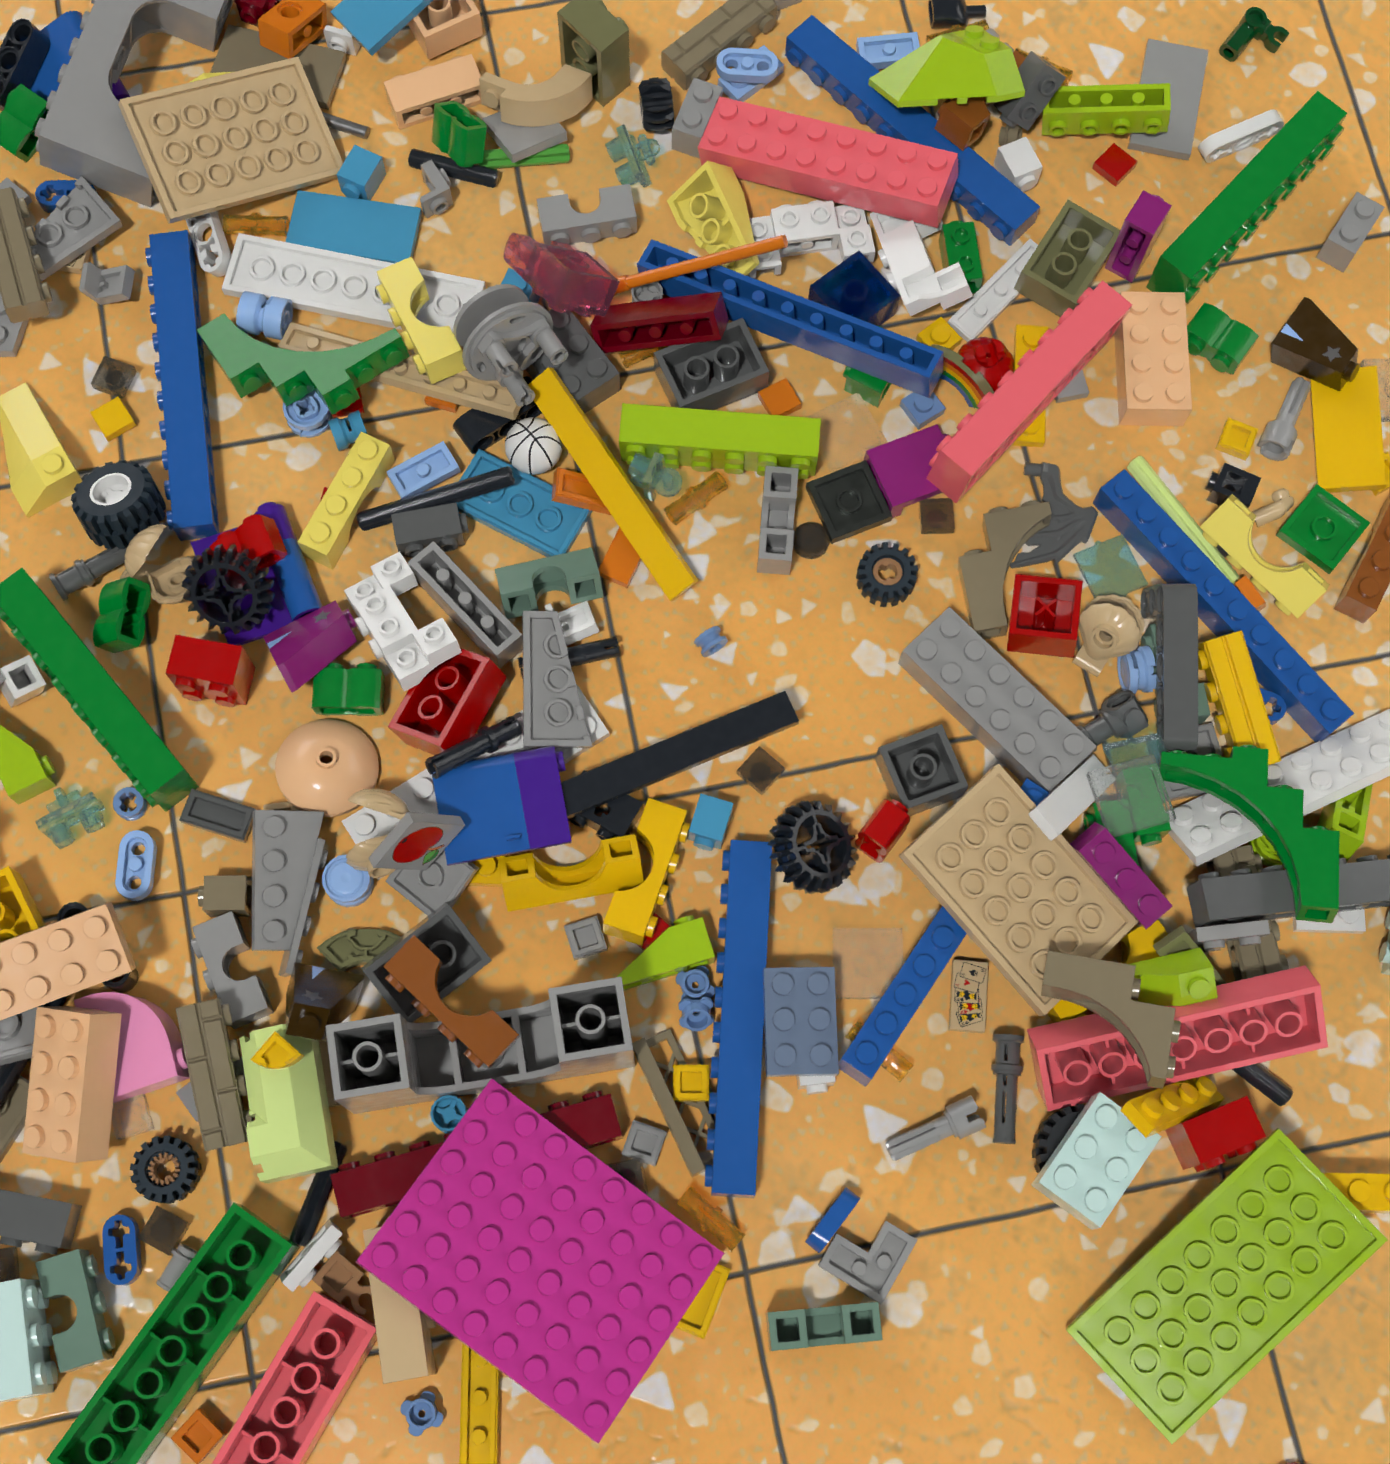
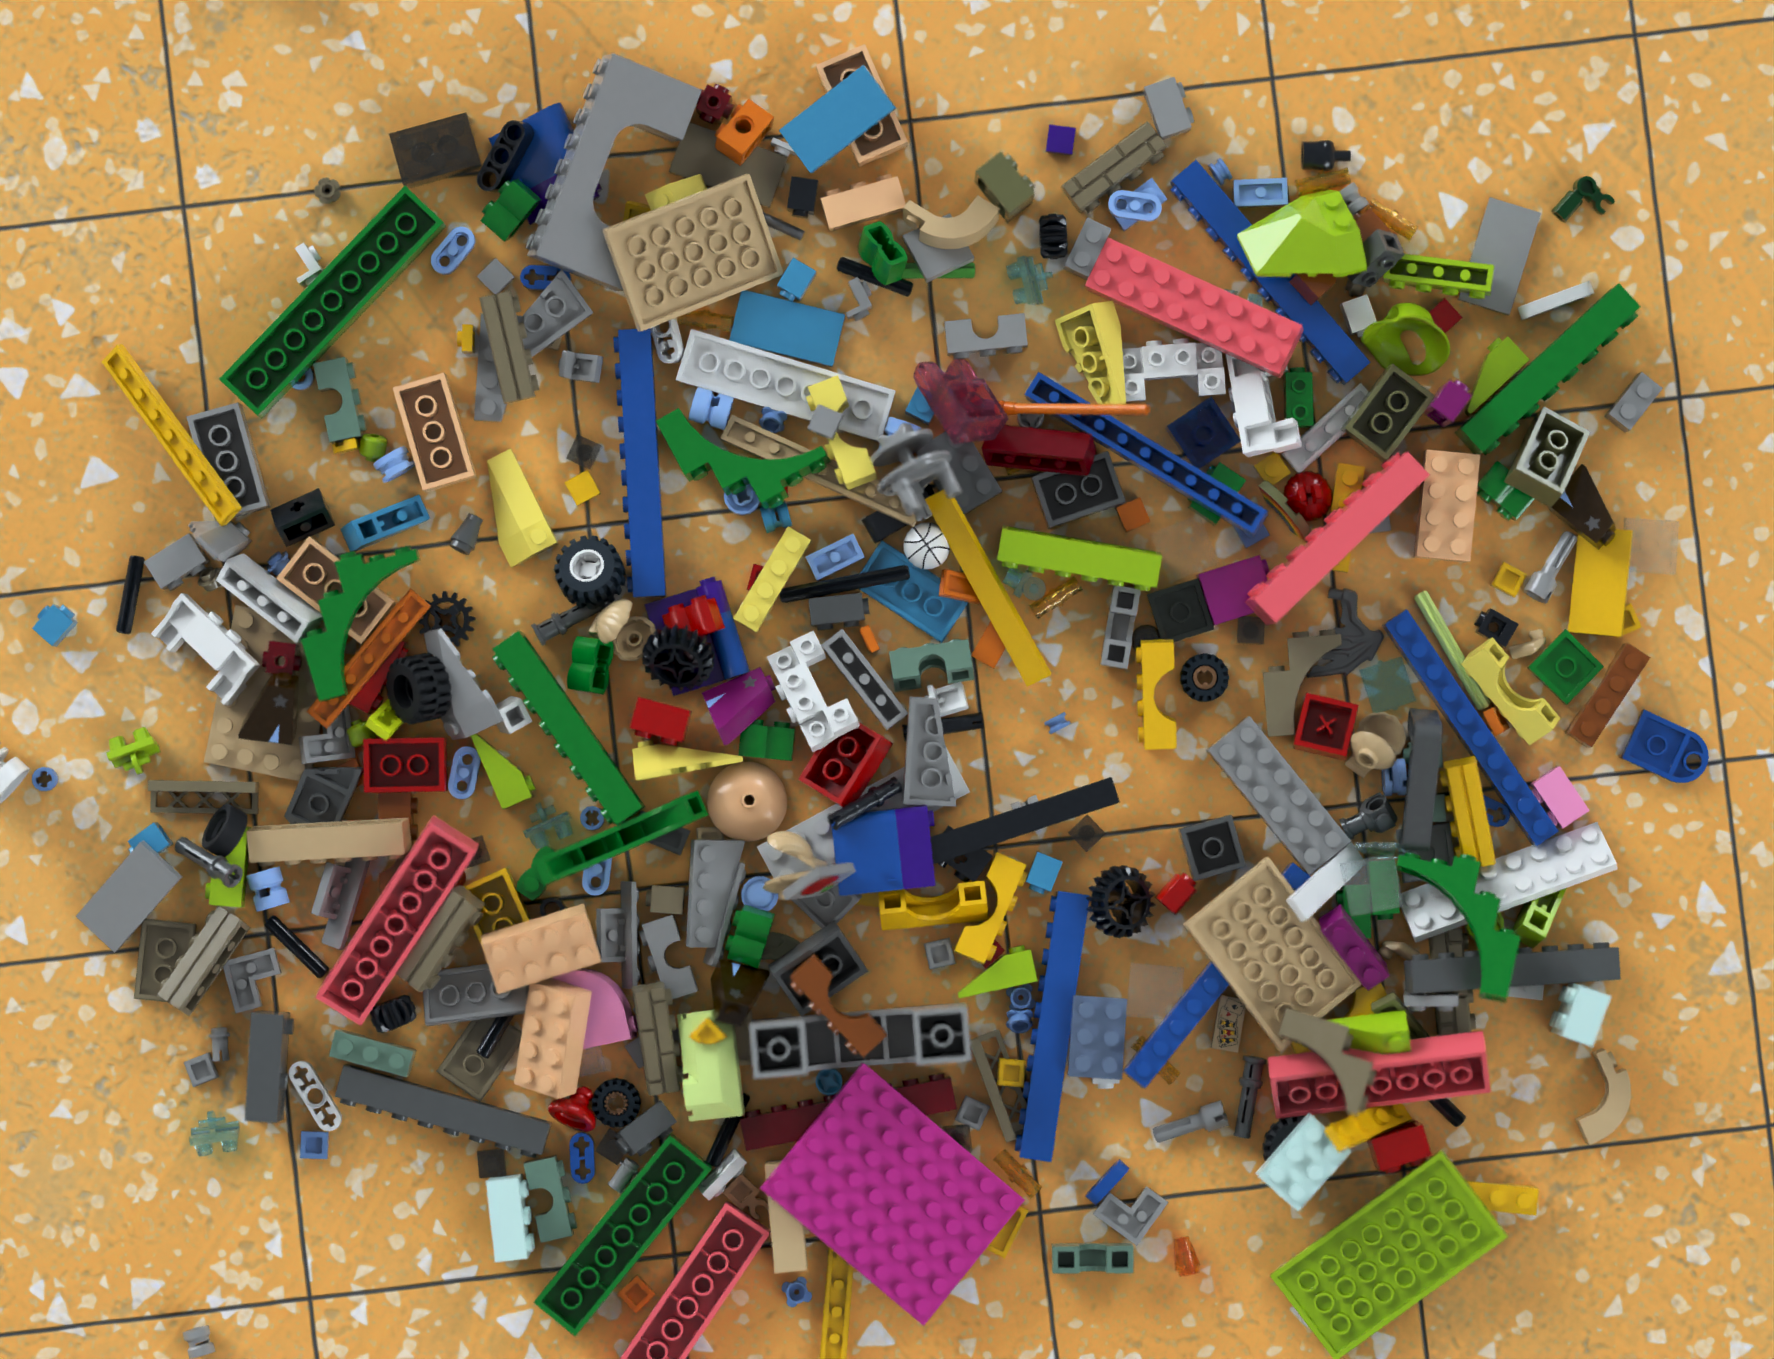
camera: 10 degrees right, 15 degrees up
none -> green brick [516,845,557,901]
none -> green arch [534,790,709,885]
none -> red hair [548,1086,596,1132]
none -> light grey bracket [596,881,640,989]
none -> dark grey brick [614,1100,677,1157]
none -> light yellow wedge [632,740,744,781]
none -> green brick [725,904,775,968]
none -> medium blue plate [759,407,787,433]
none -> black brick [787,176,818,218]
none -> light grey tile [807,404,843,440]
none -> orange tile [860,625,880,653]
none -> dark purple tile [1046,124,1076,155]
none -> yellow arch [1135,639,1177,750]
none -> clear orange cone [1173,1236,1201,1277]
none -> medium blue bush [1208,158,1232,185]
none -> lime piece [1361,303,1450,376]
none -> tan arm [1378,940,1420,960]
none -> lime slope [1464,336,1530,416]
none -> olive brick [1504,406,1590,507]
none -> bright pink brick [1530,766,1590,829]

